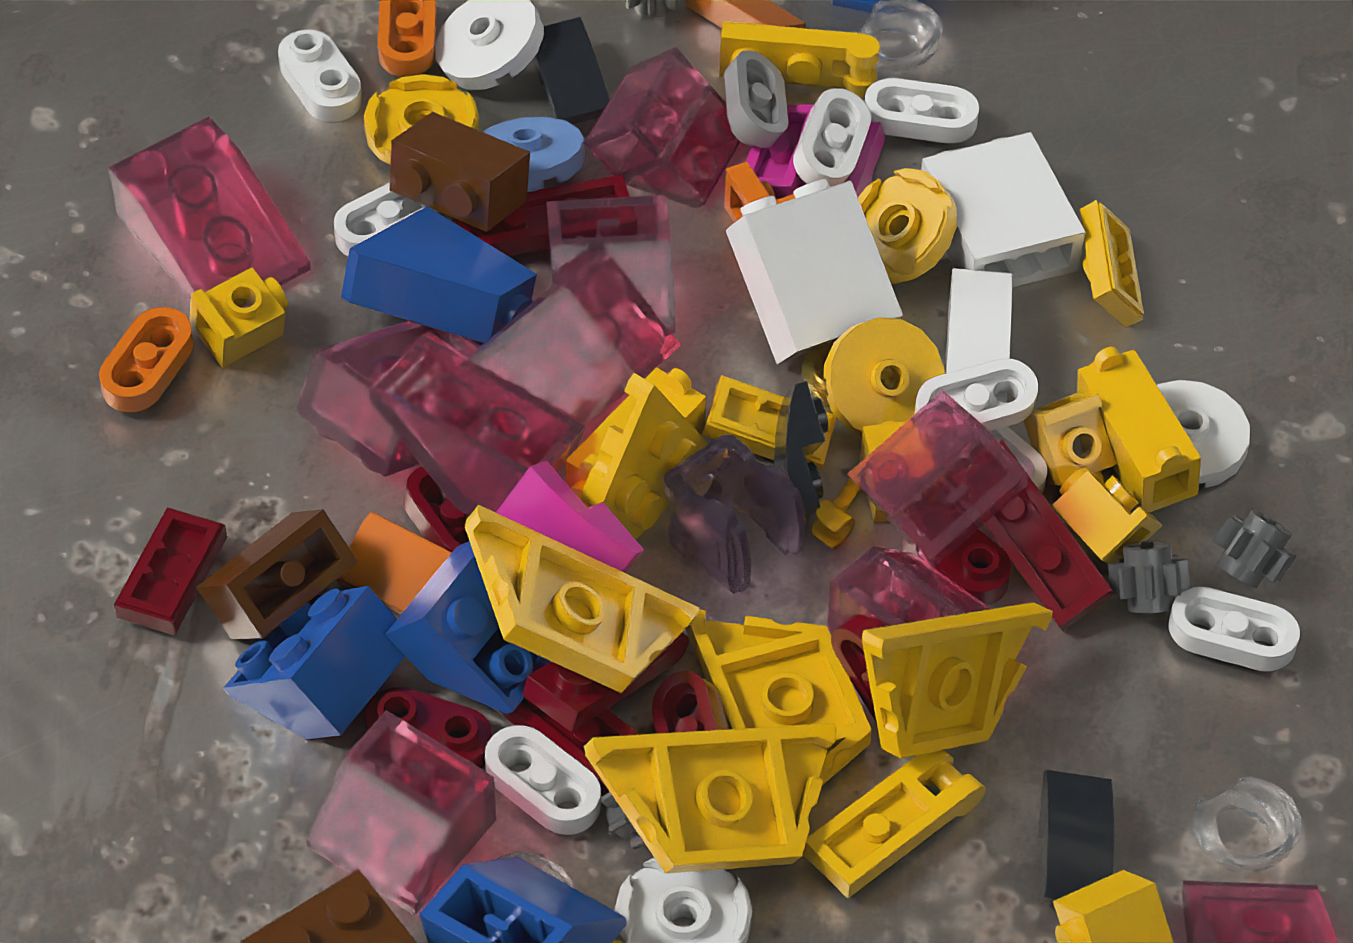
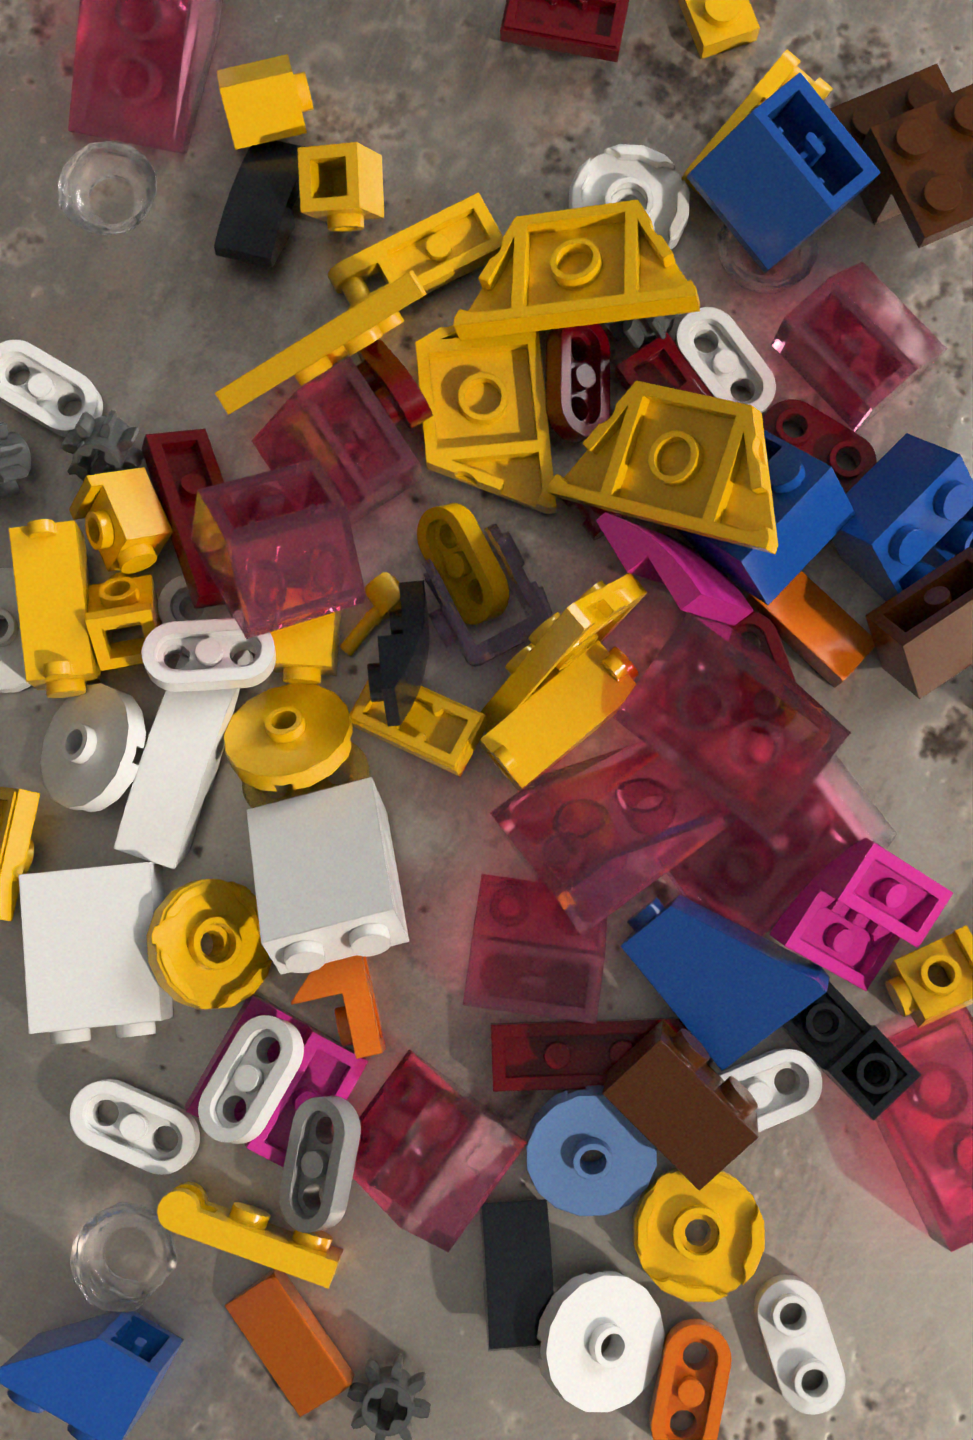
camera: 165 degrees left, 30 degrees up
none -> white plate [40,683,146,812]
none -> yellow brick [297,142,384,232]
none -> yellow plate [417,503,509,625]
none -> dark pink slope [769,837,953,991]
none -> black slope [781,981,921,1121]

